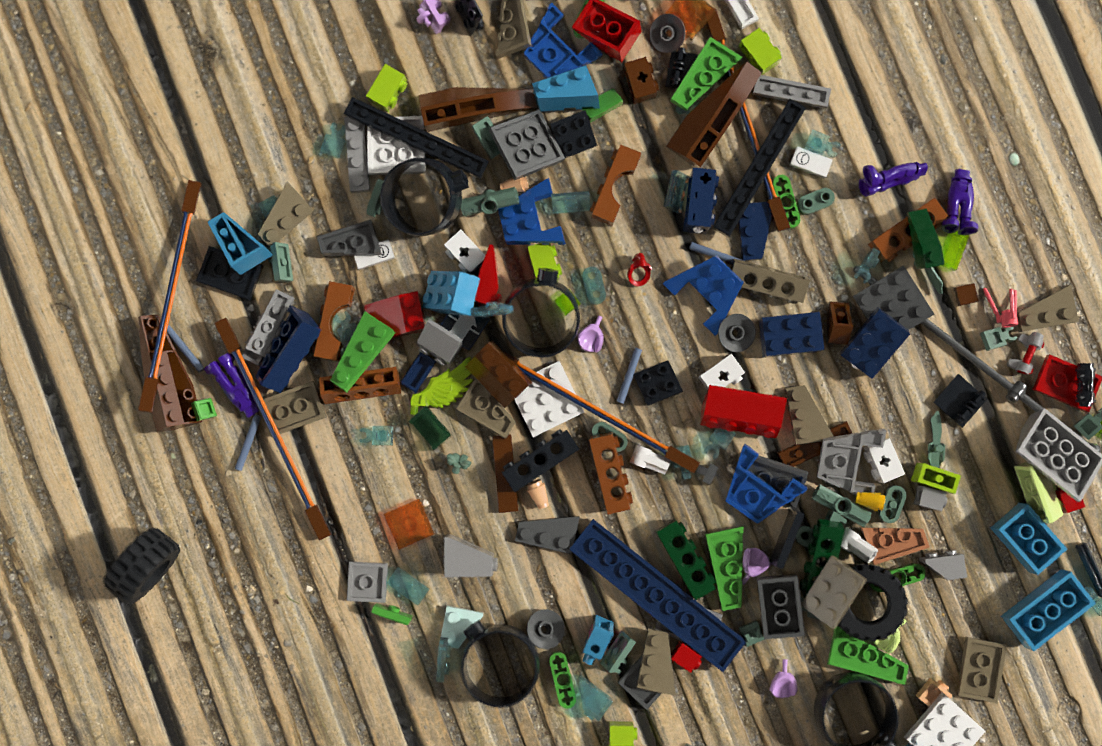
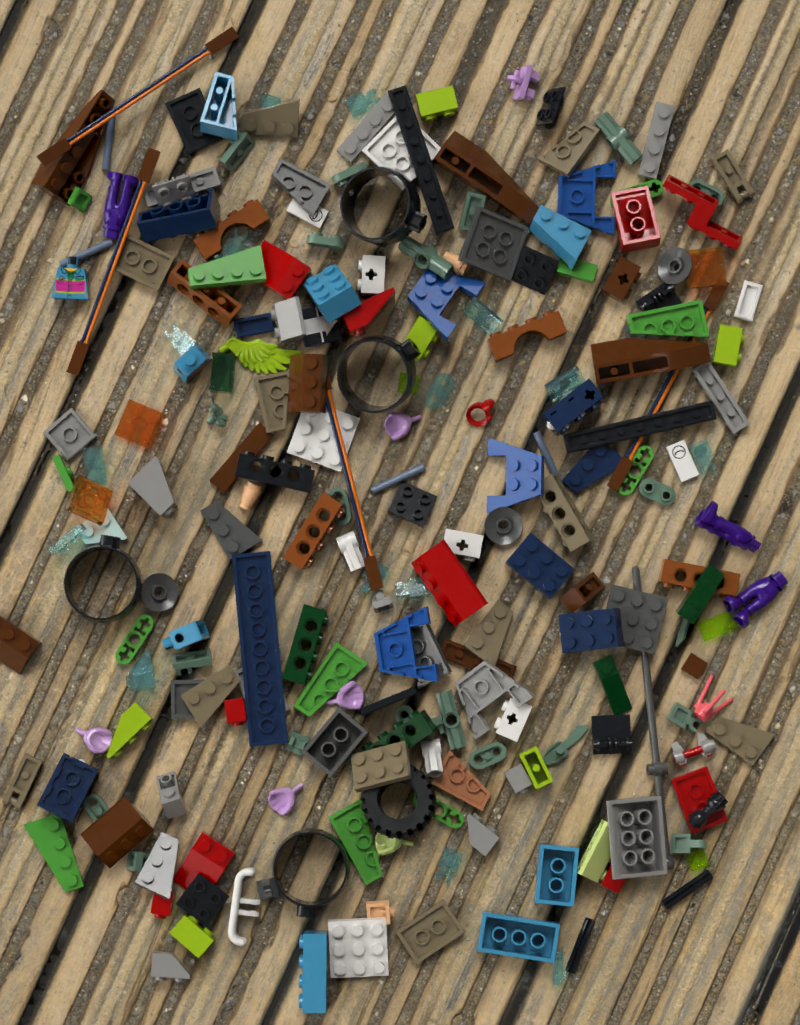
camera: 40 degrees right, 0 degrees up
clear light blue plate [471,302,513,317] -> none
clear light blue plate [854,248,881,284] -> none
yellow cone [855,492,886,511] -> none
none -> torso [52,257,90,301]
none -> clear orange plate [66,475,113,526]
none -> dark azure torso [173,345,213,383]
none -> sand green plate [306,232,345,250]
none -> clear light blue plate [436,847,463,884]
none -> dark green slope [592,655,632,715]

